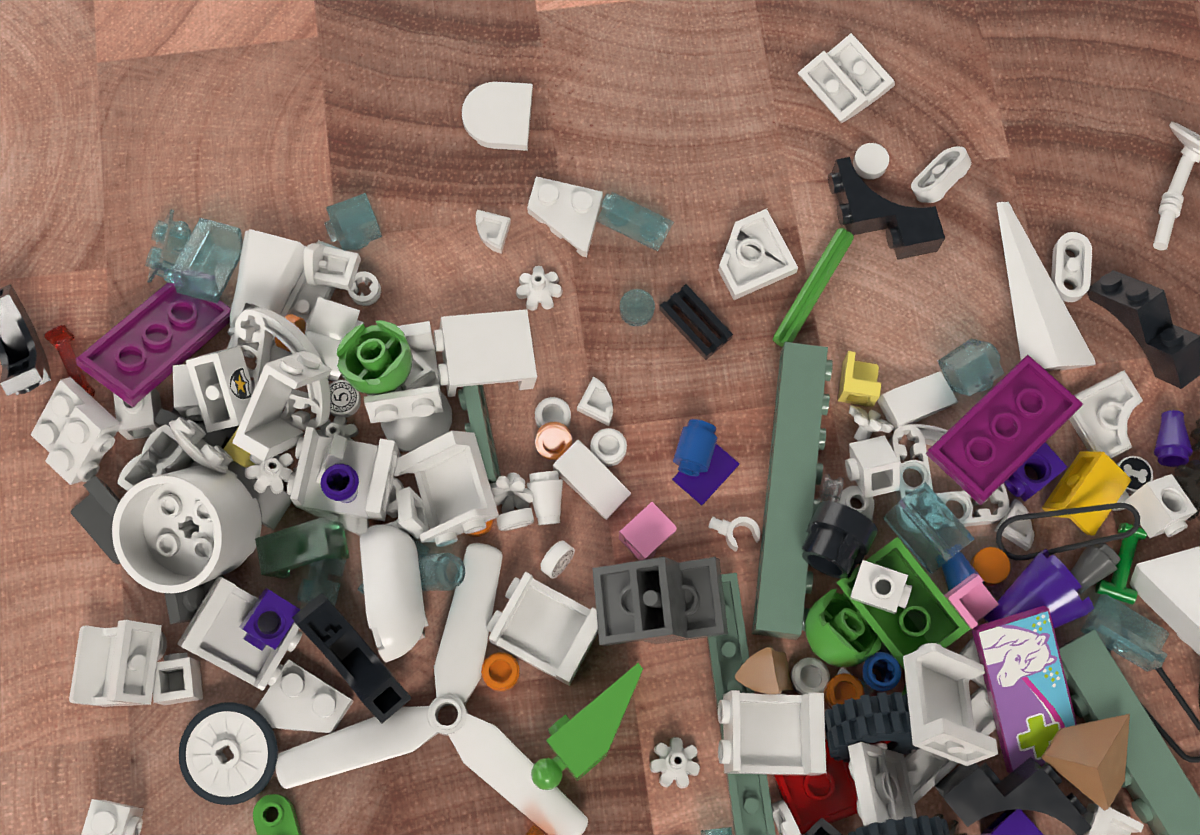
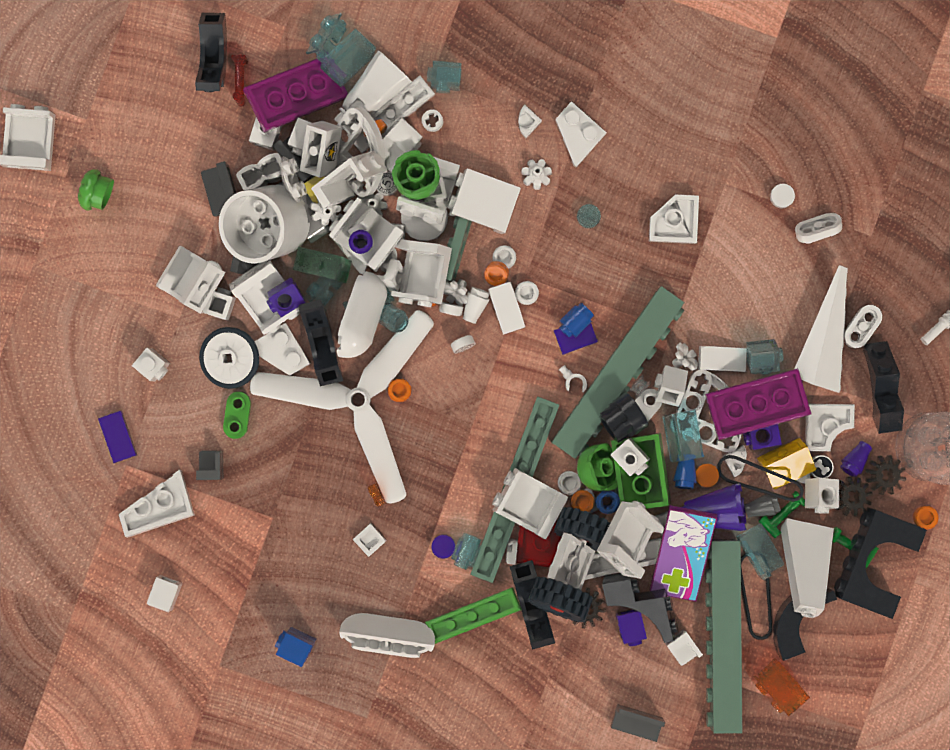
camera: 30 degrees right, 15 degrees up
white plate [31,377,121,485] -> none
white tile [303,243,361,291] -> none
white tile [462,82,533,151] -> none
white panel [487,572,598,686] -> none
bright green slope [531,663,643,790] -> none
white tile [577,377,613,426] -> none
dark grey bracket [592,557,728,646] -> none
clear light blue hinge [596,192,674,251] -> none
bright pink panel [619,502,676,561] -> none
white plant [649,737,700,788] -> none
black tile [659,284,733,360] -> none
medium nougat tile [735,647,793,694] -> none
bright green axle [773,228,854,347] -> none
white slope [798,33,895,123] -> none
black arch [828,157,945,260] -> none
light yellow panel [838,351,881,407] -> none
bright pink panel [944,573,999,629] -> none
medium nougat slope [1041,714,1130,811] -> none

